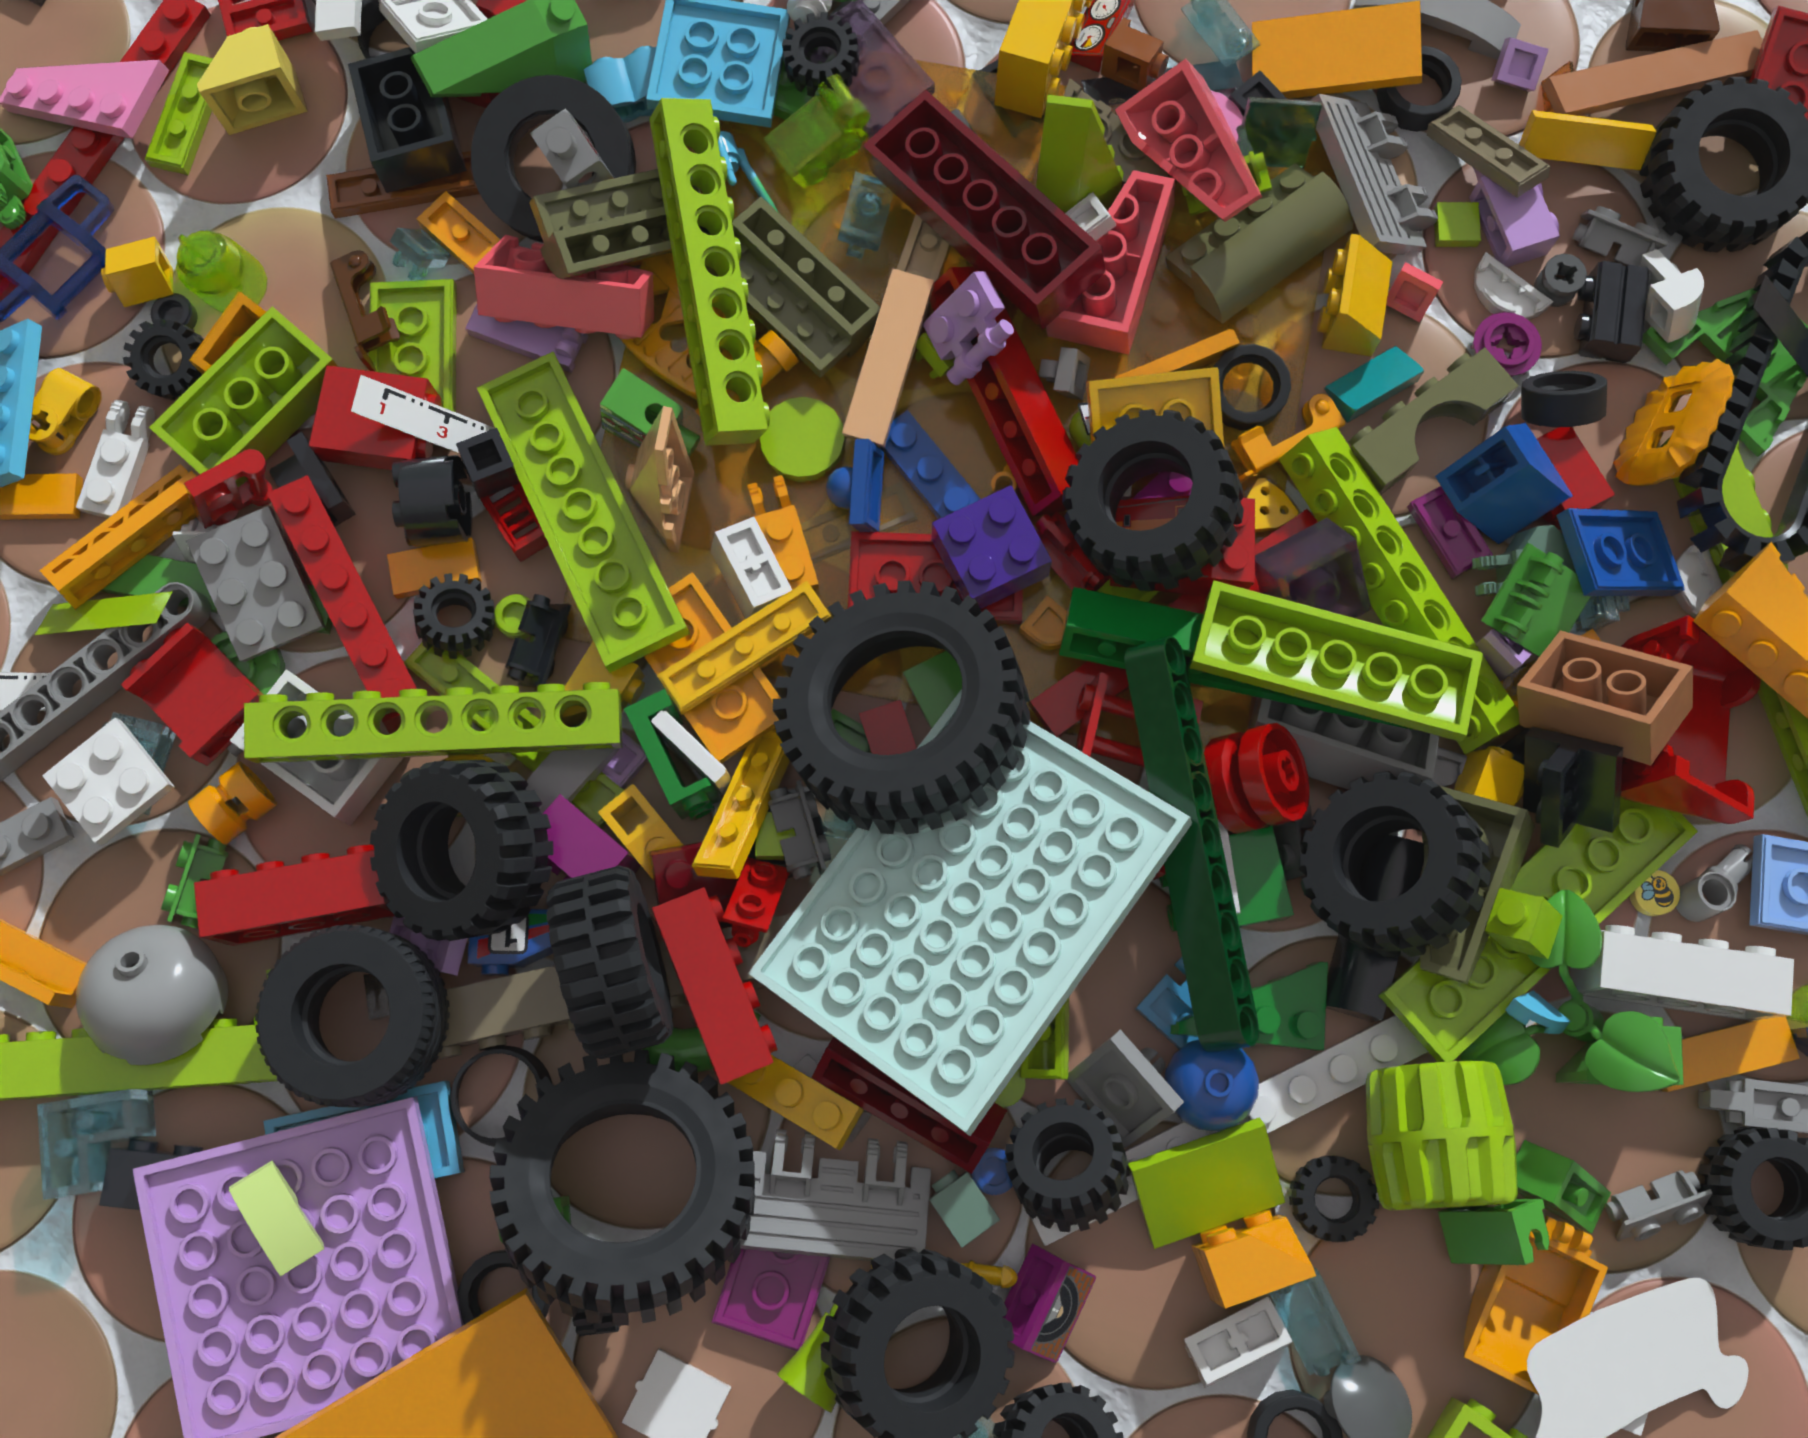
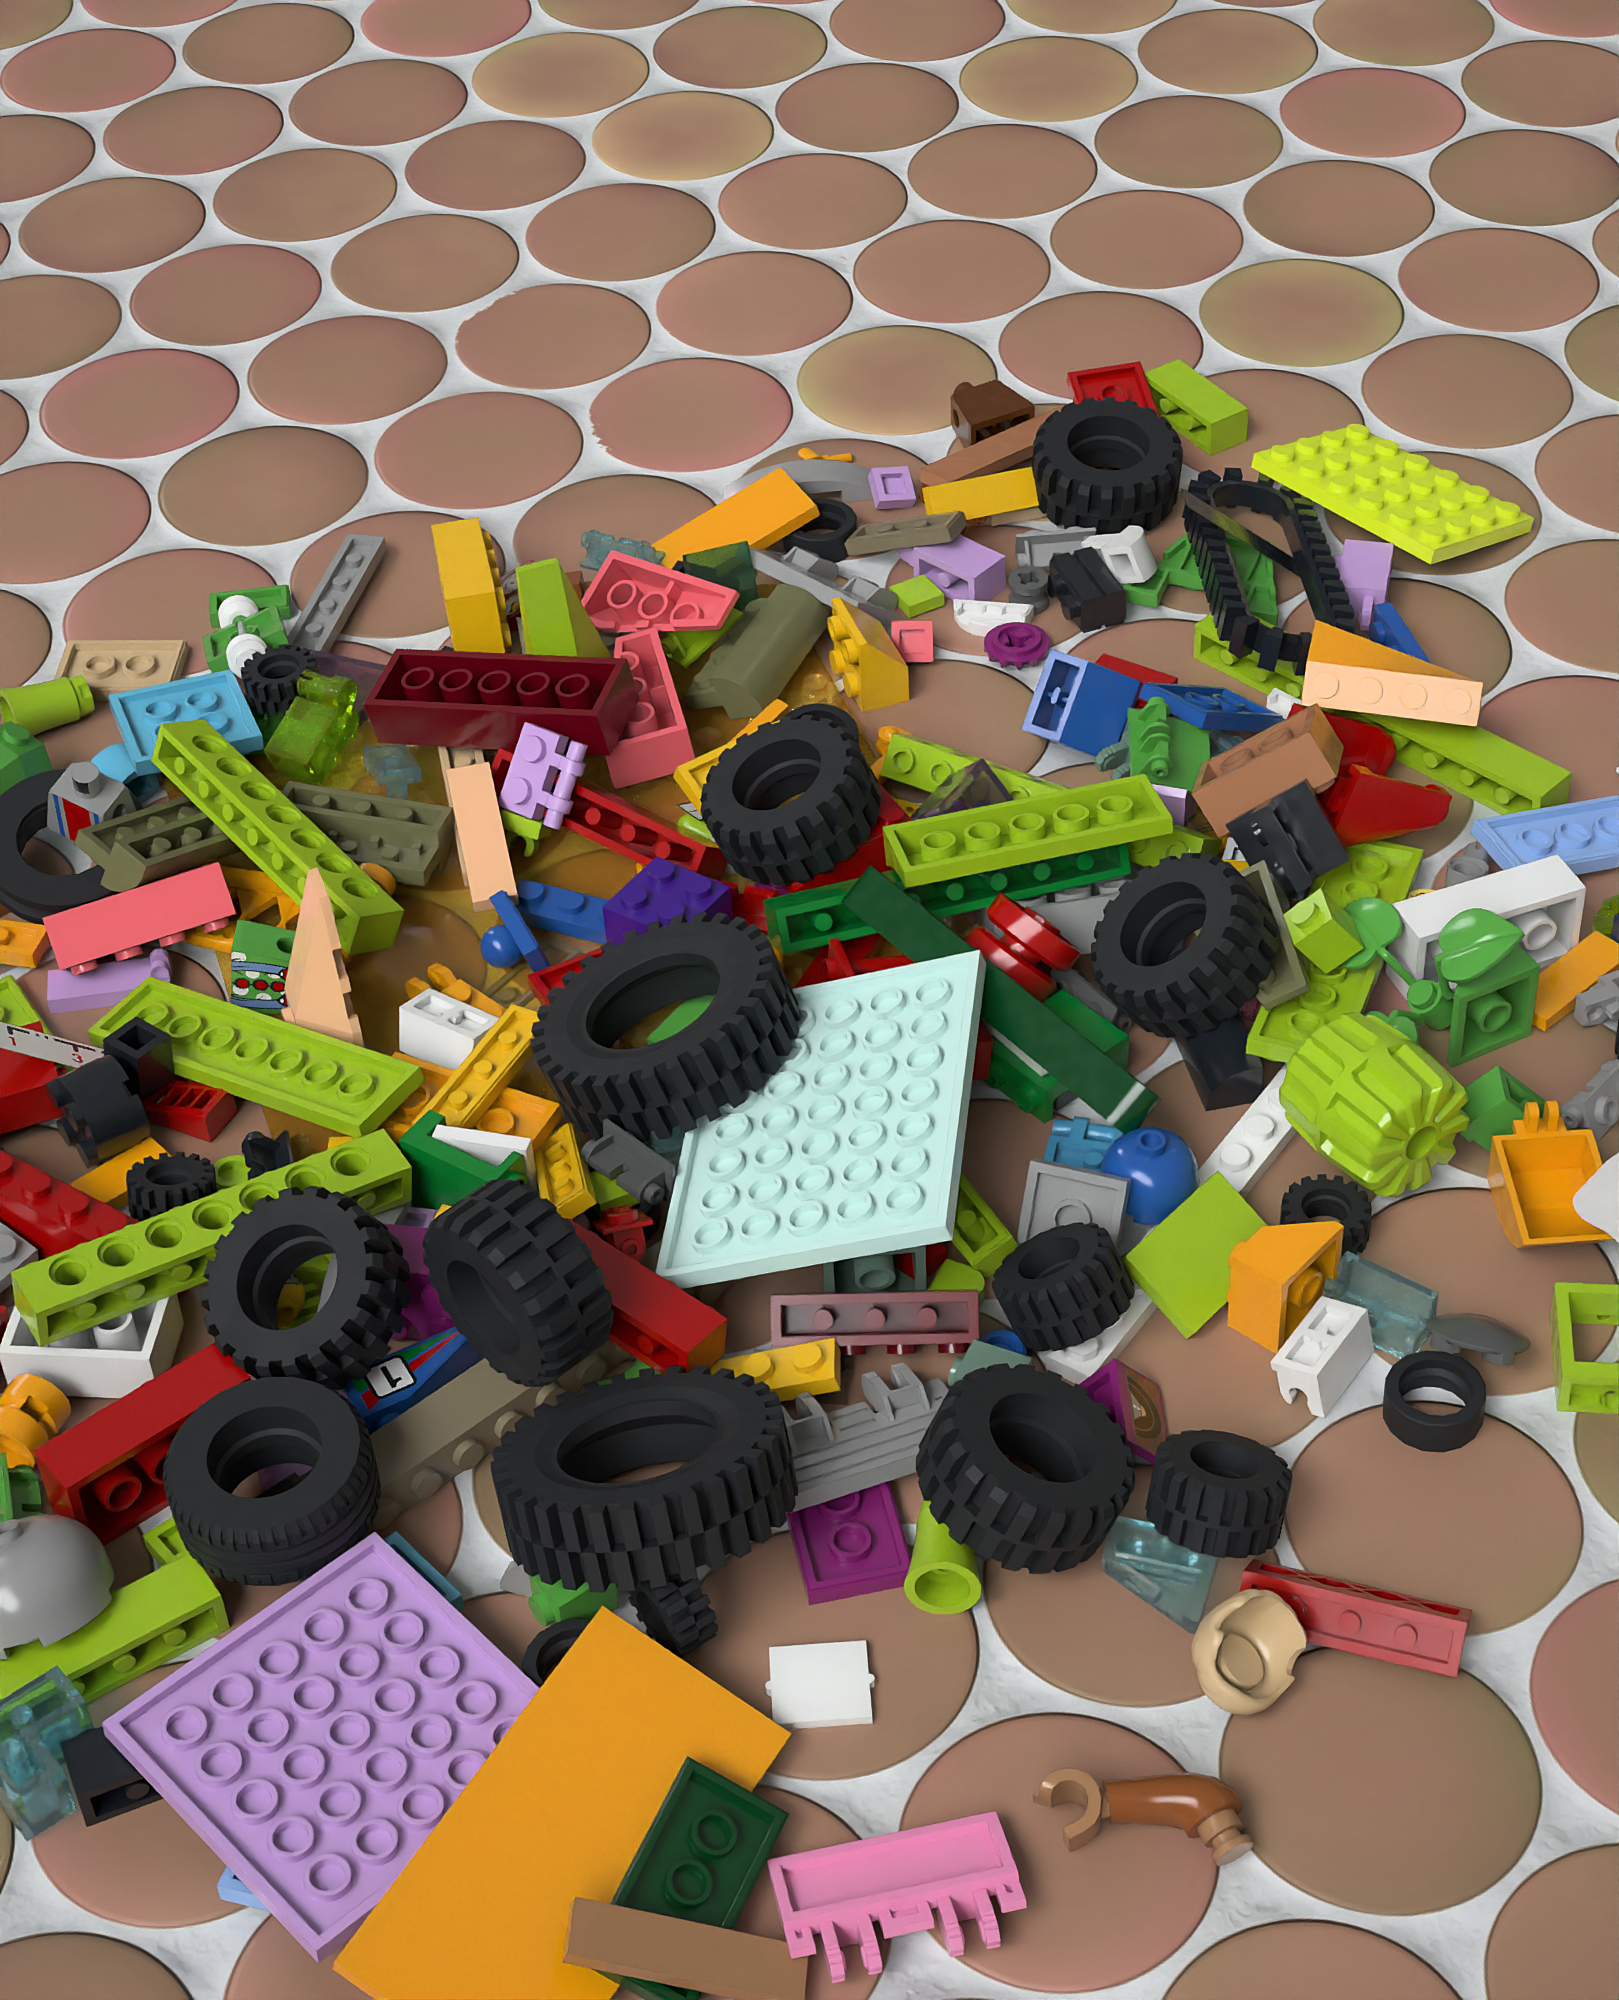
camera: 30 degrees left, 35 degrees down
yellowish green slope [229,1160,324,1277] -> none
black tyre [451,1046,552,1147] -> none
lime tile [760,397,845,482] -> none
light grey tile [1038,347,1091,400] -> none
green wing [1170,962,1328,1051] -> none
teal slope [1324,346,1424,423] -> none
olive arch [1349,347,1519,495] -> none
magenta plate [1407,486,1493,579] -> none
bright green hinge [1438,1199,1549,1265] -> none
medium azure tile [1505,990,1571,1034] -> none
black tyre [1521,371,1607,427] -> none
light orange piece [1613,359,1735,486] -> none

